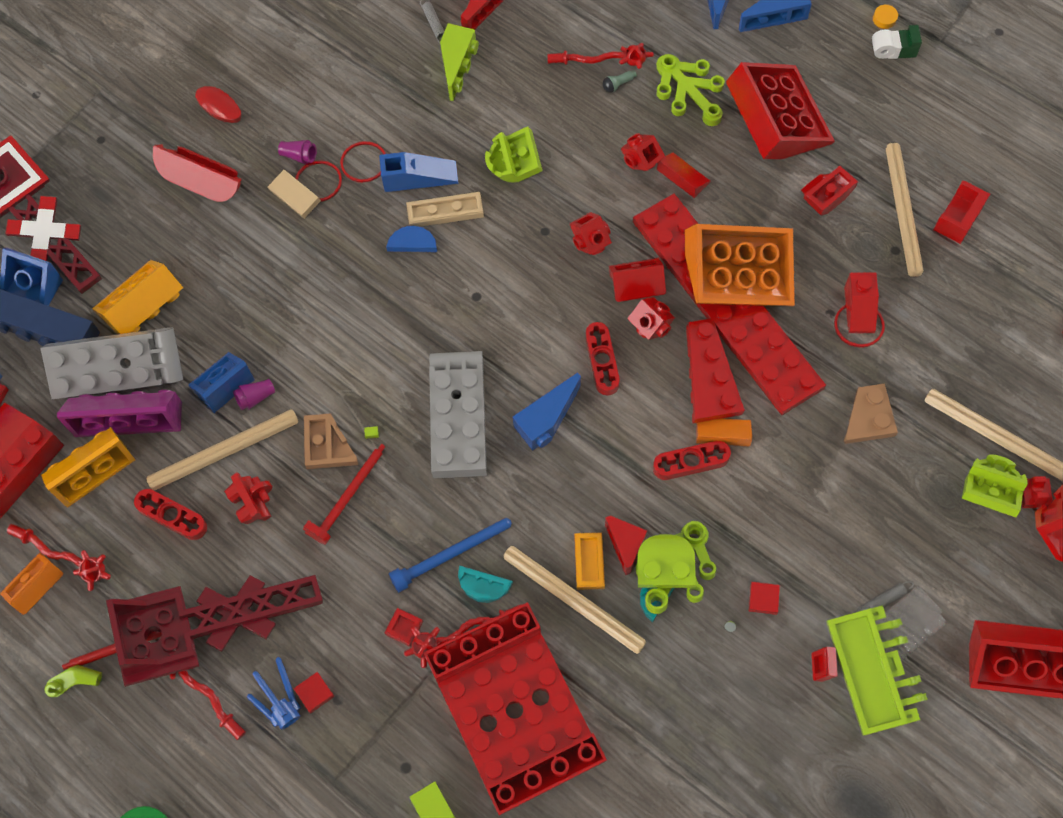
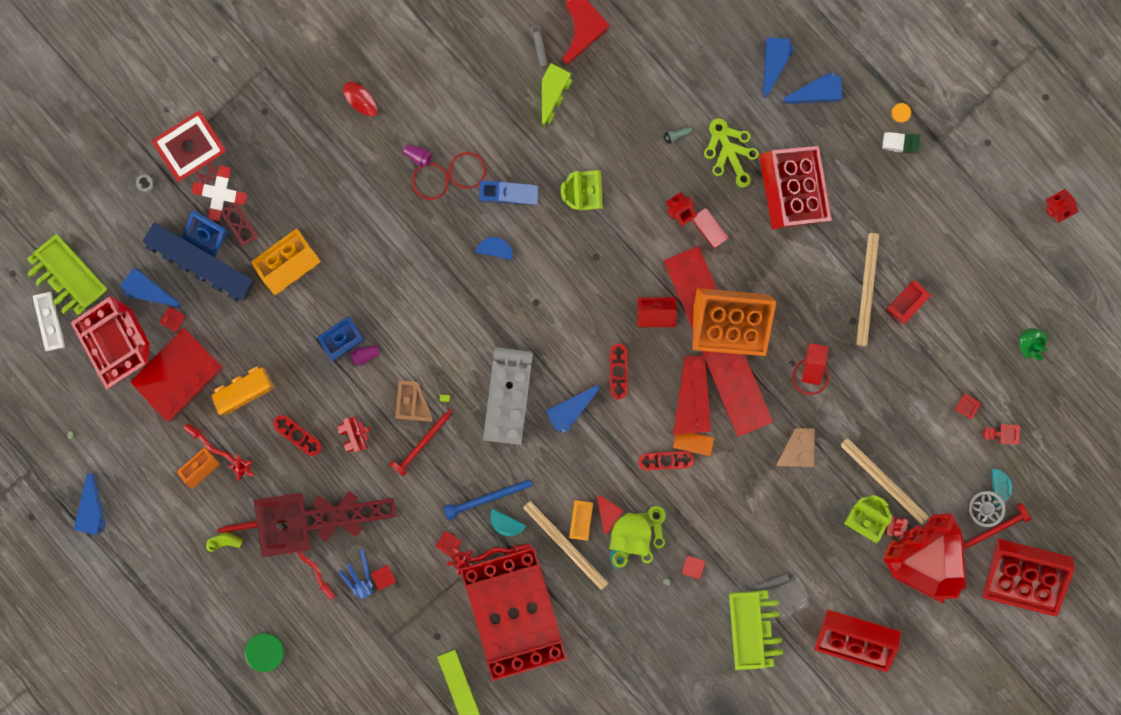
camera: 10 degrees right, 20 degrees up
light grey hinge [40,327,183,399] -> none
magenta slope [57,390,182,437] -> none
tan axle [146,409,298,490] -> none
brick [153,144,241,202] -> none
tan tile [267,170,321,219] -> none
tan tile [406,192,484,227] -> none
red piece [547,43,654,69] -> none
red brick [570,212,612,255] -> none
red brick [627,297,675,340] -> none
red slope [801,166,858,216] -> none
red tile [811,647,838,682] -> none

